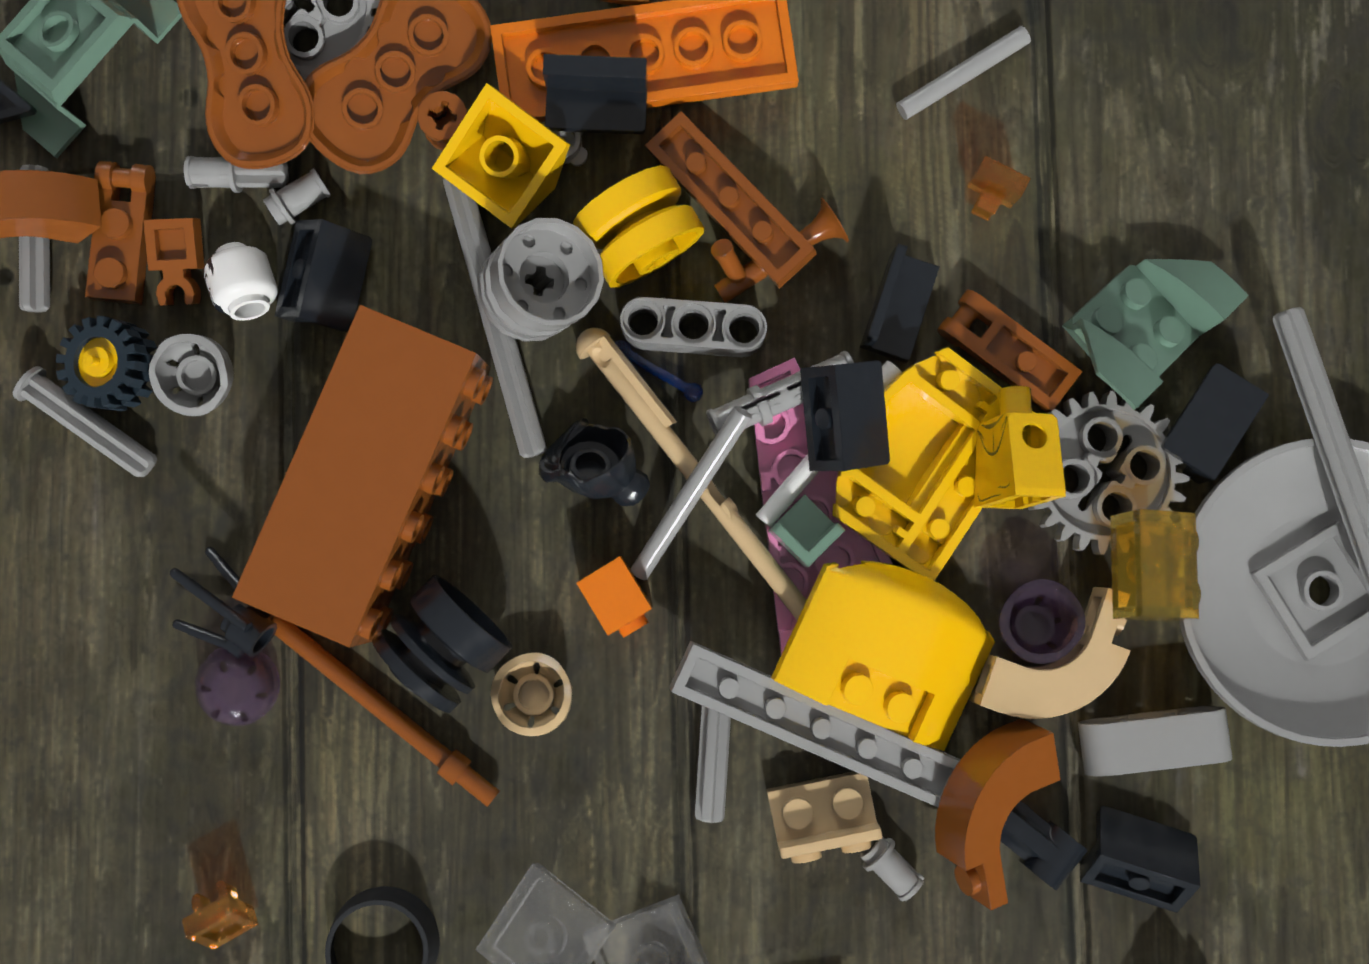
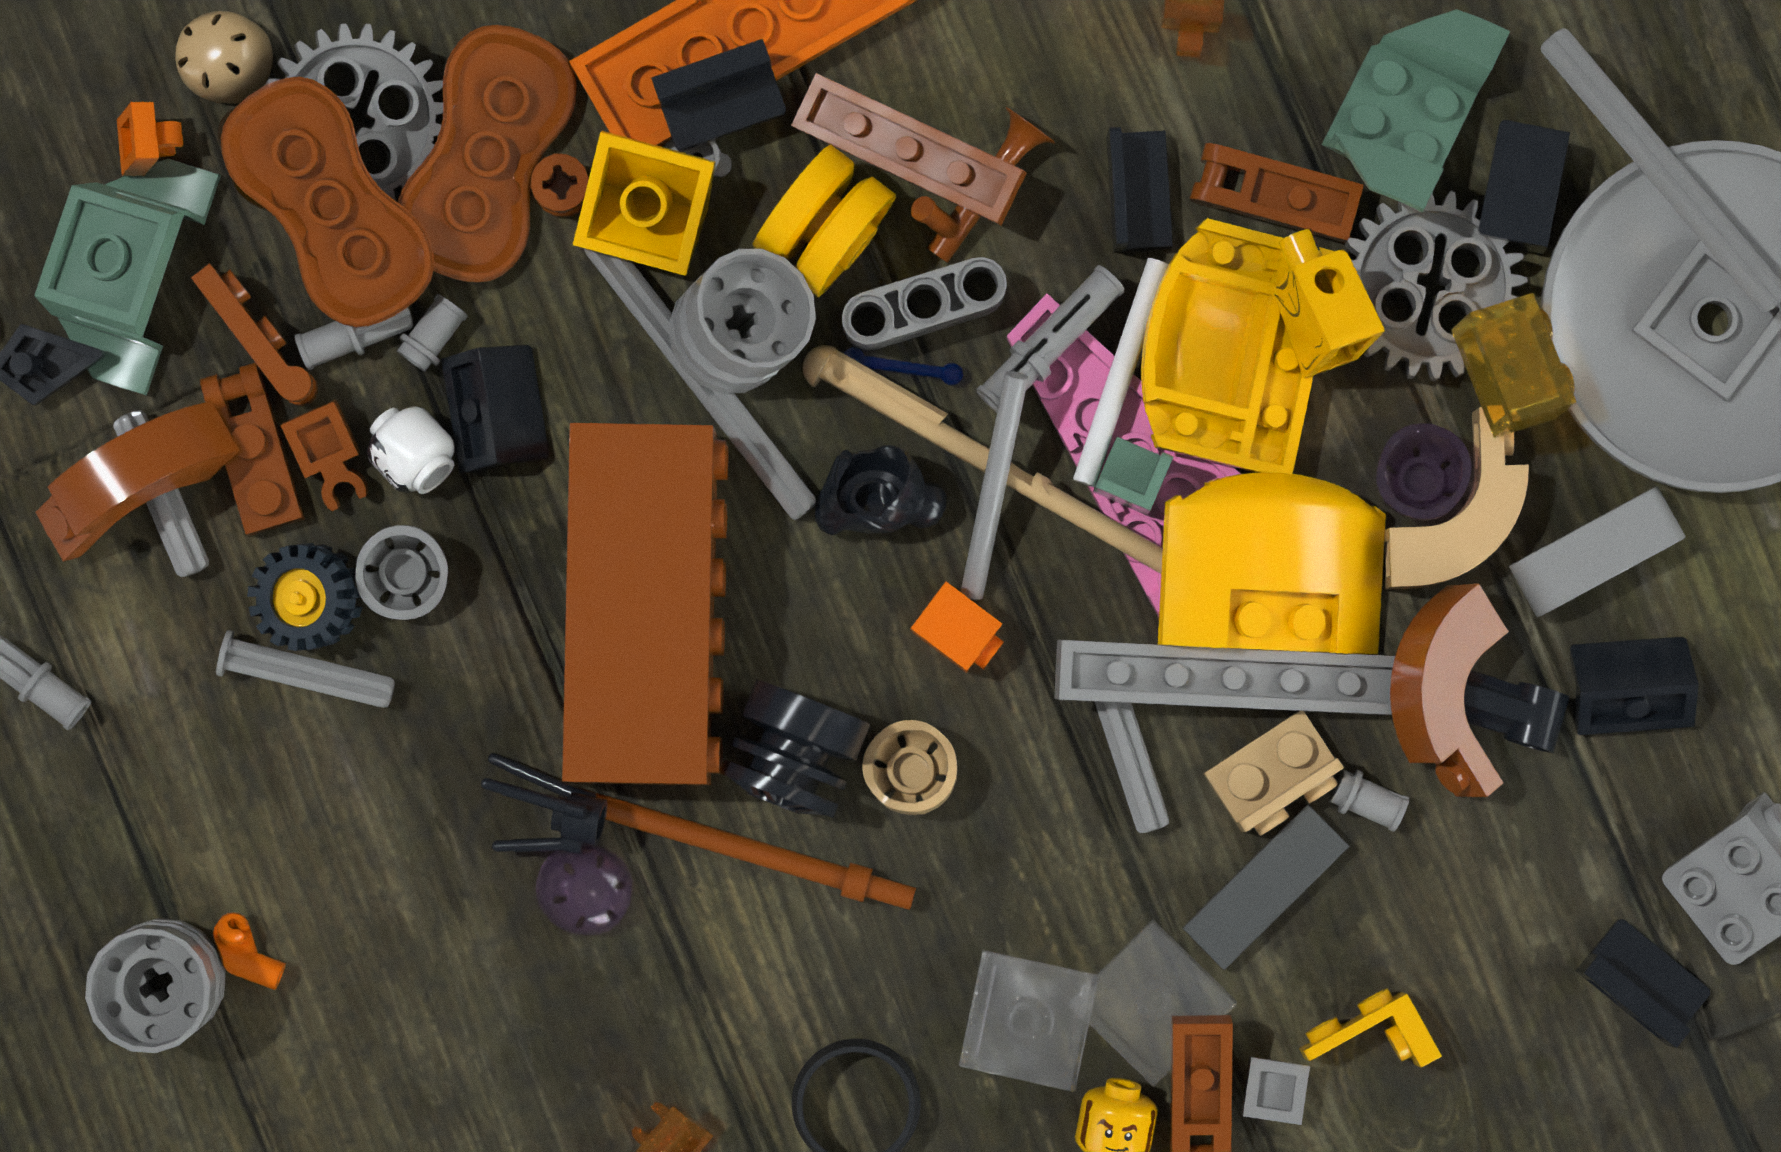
camera: 20 degrees left, 0 degrees up
black panel [800,360,890,471] -> none
none -> dark orange plate [191,263,318,406]
none -> dark grey tile [1182,804,1350,970]

